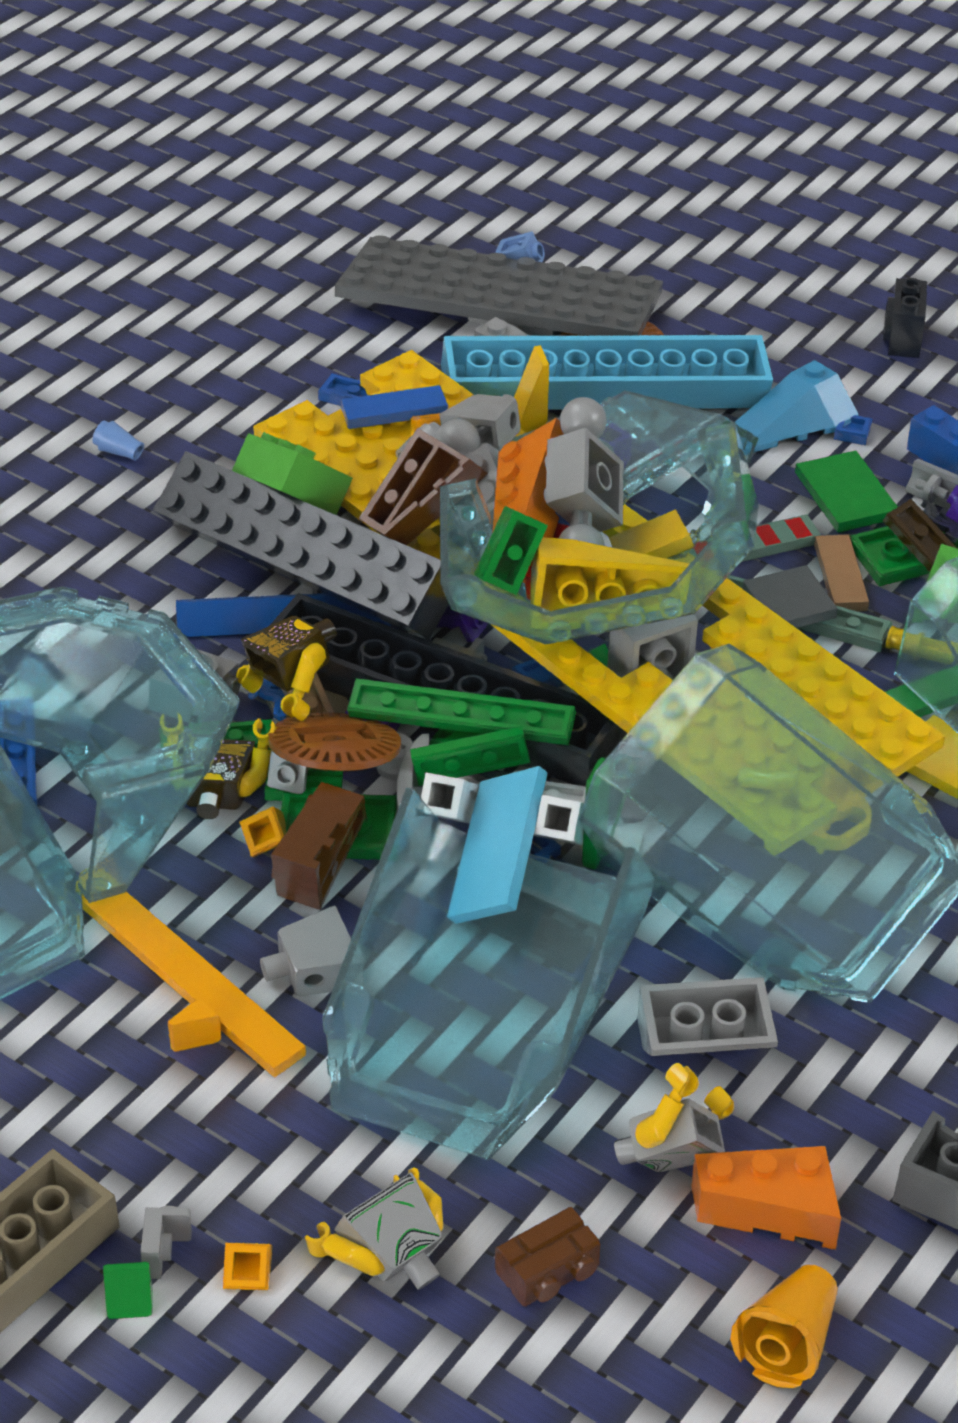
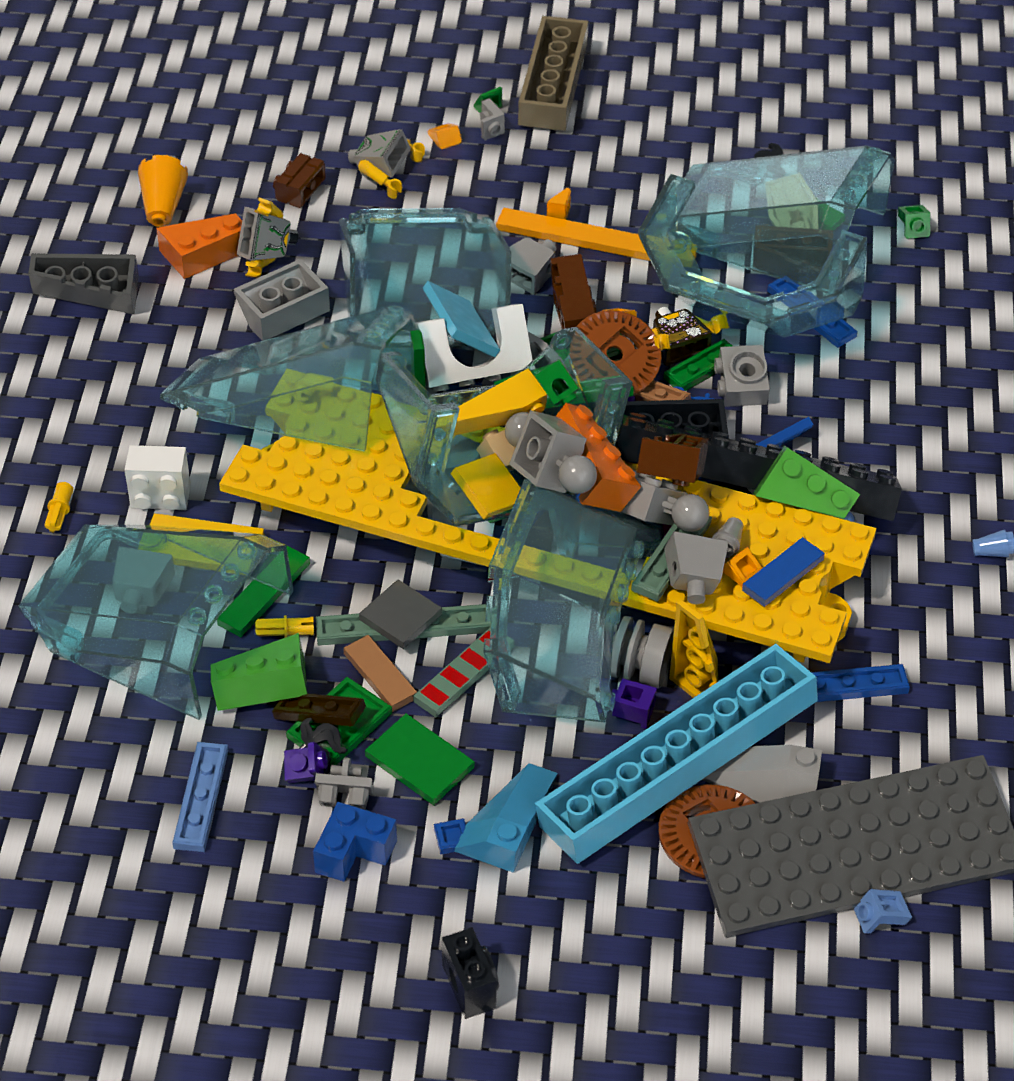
camera: 150 degrees right, 5 degrees up
torso [236,616,337,721] -> none

